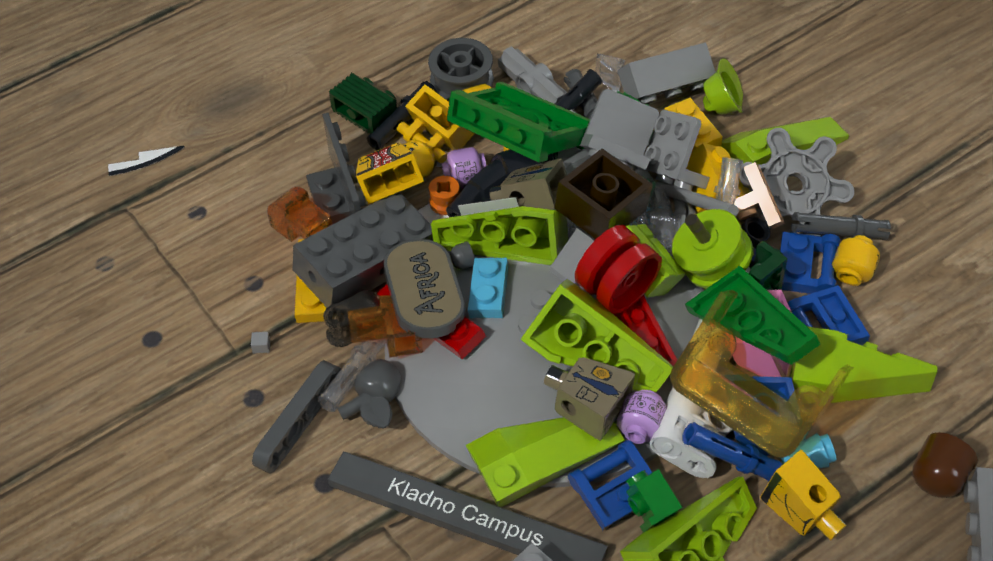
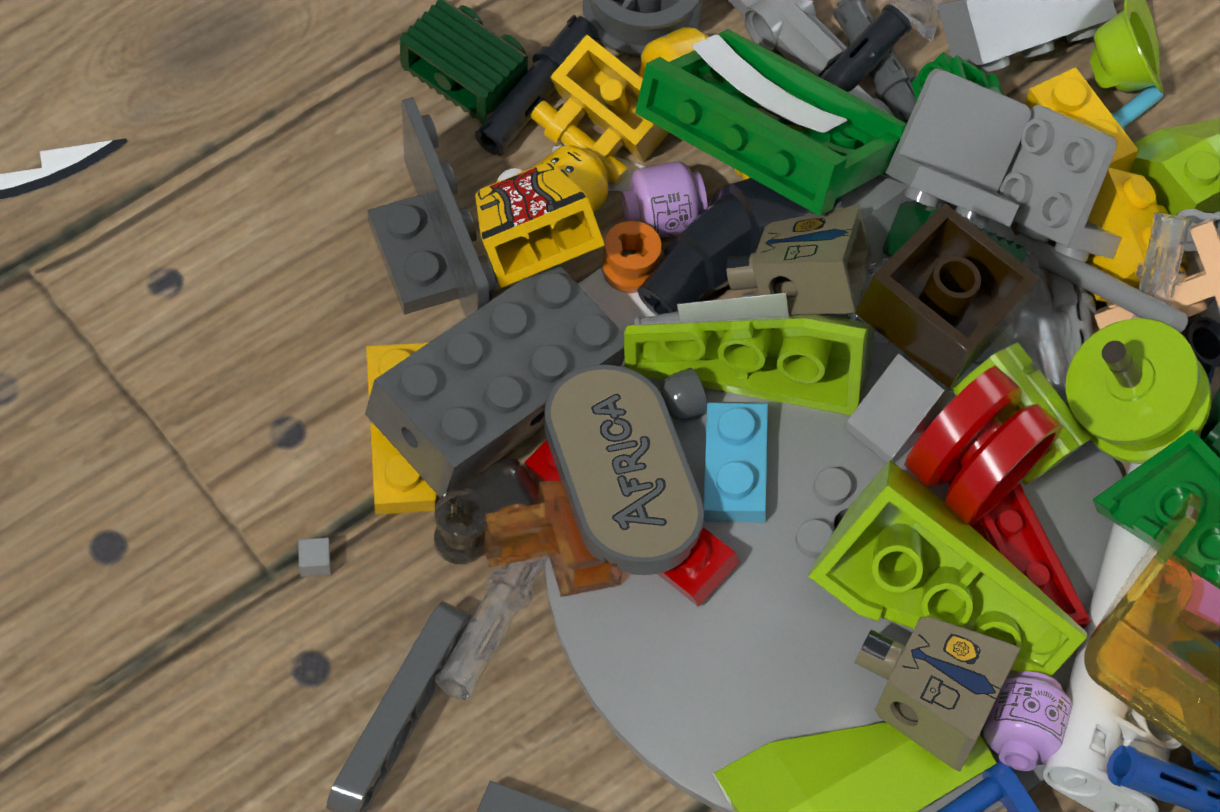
camera: 10 degrees left, 10 degrees up
clear orange brick [267,186,332,242] -> none
dark grey piece [337,359,401,429] -> none
none -> white sticker [692,35,847,132]
none -> medium azure piece [1111,86,1163,131]

